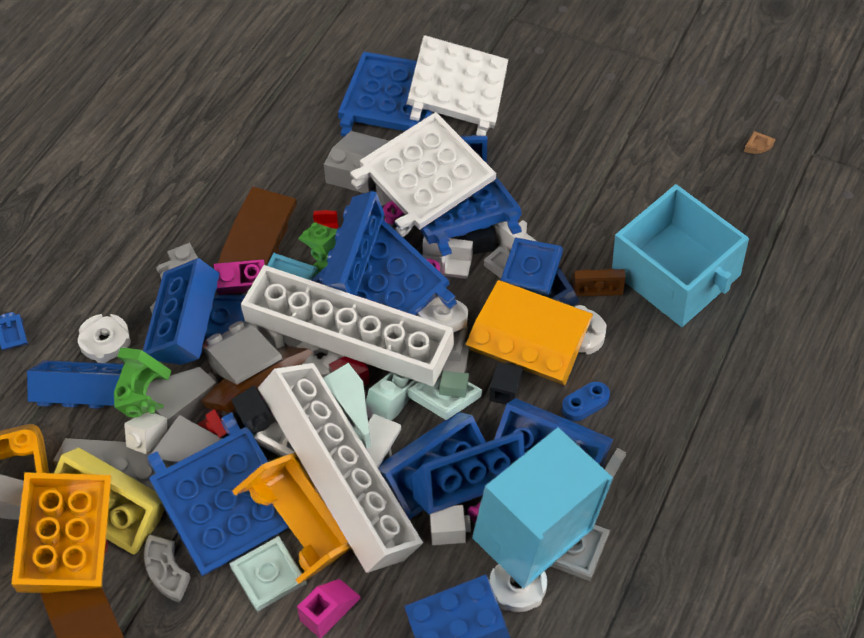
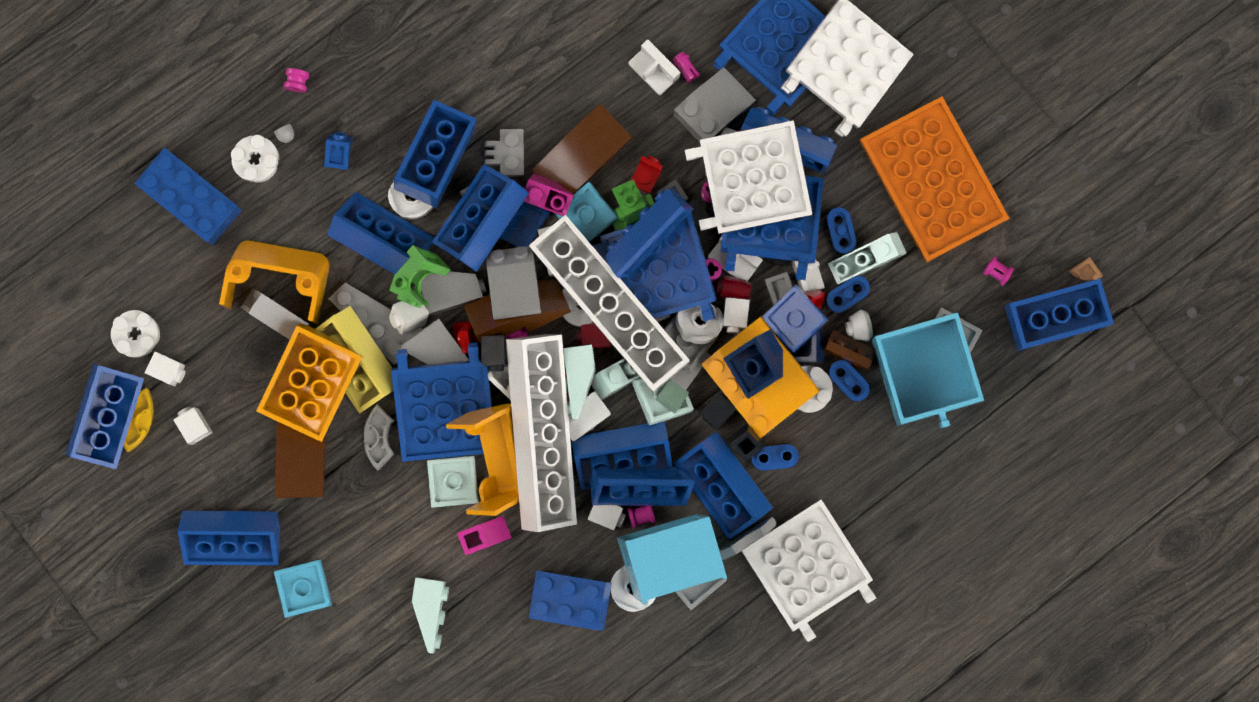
camera: 25 degrees right, 30 degrees up
none -> blue brick [394,100,477,208]
none -> white panel [629,40,680,95]
none -> dark pink pin [673,52,700,83]
none -> dark red brick [716,275,752,300]
none -> white brick [723,298,749,334]
none -> dark blue slope [723,329,783,399]
none -> black brick [730,423,766,462]
none -> white plate [741,500,876,642]
none -> blue plate [826,207,856,255]
none -> blue plate [826,276,870,313]
none -> light aqua slope [828,232,907,284]
none -> blue plate [829,360,869,402]
none -> white cone [845,310,873,341]
none -> orange plate [860,96,1010,263]
none -> dark pink bush [983,256,1014,286]
none -> blue brick [1004,278,1114,352]

